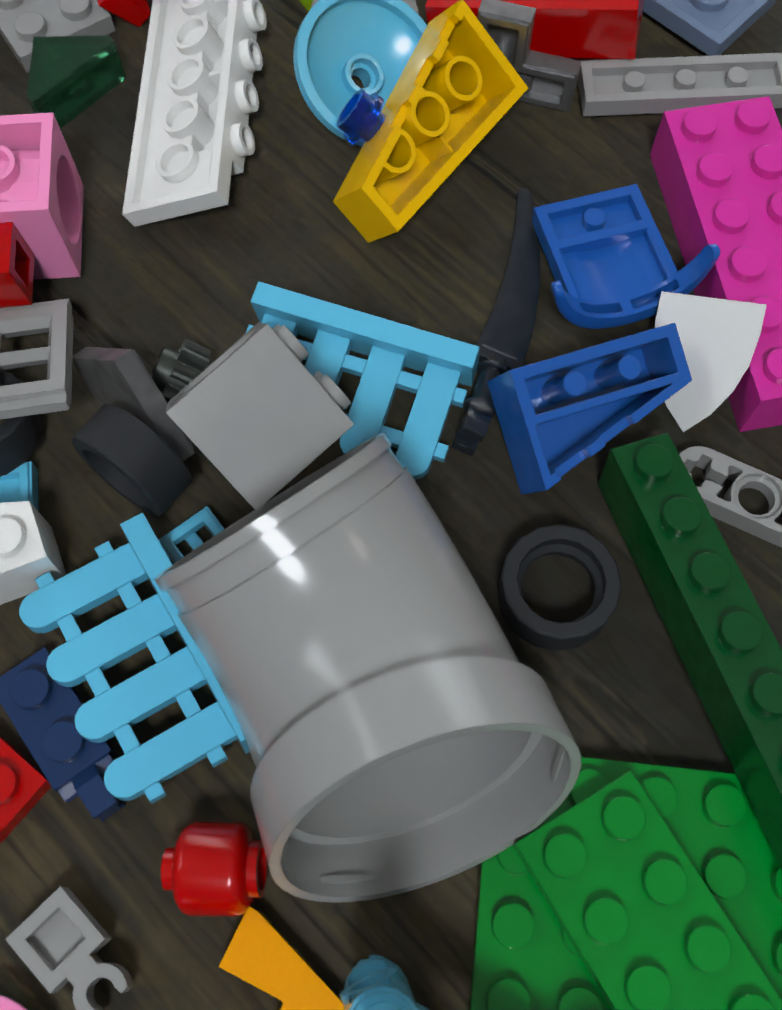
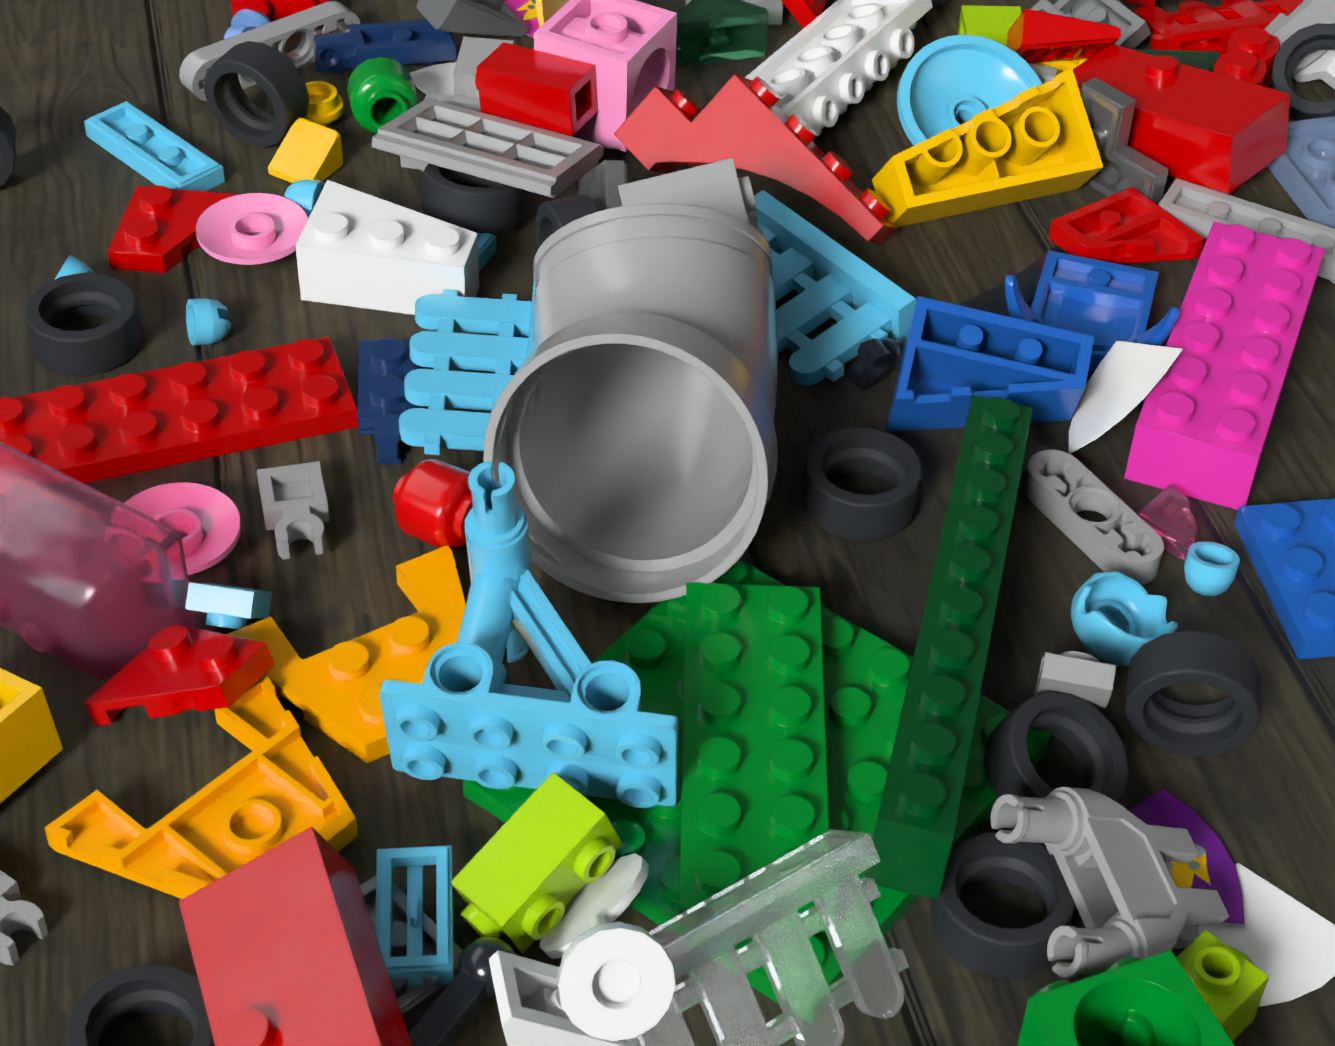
camera: 30 degrees right, 25 degrees down
clear blue plate [336,89,385,145] -> none
none -> arch [614,74,898,244]
none -> red wing [1048,187,1204,264]

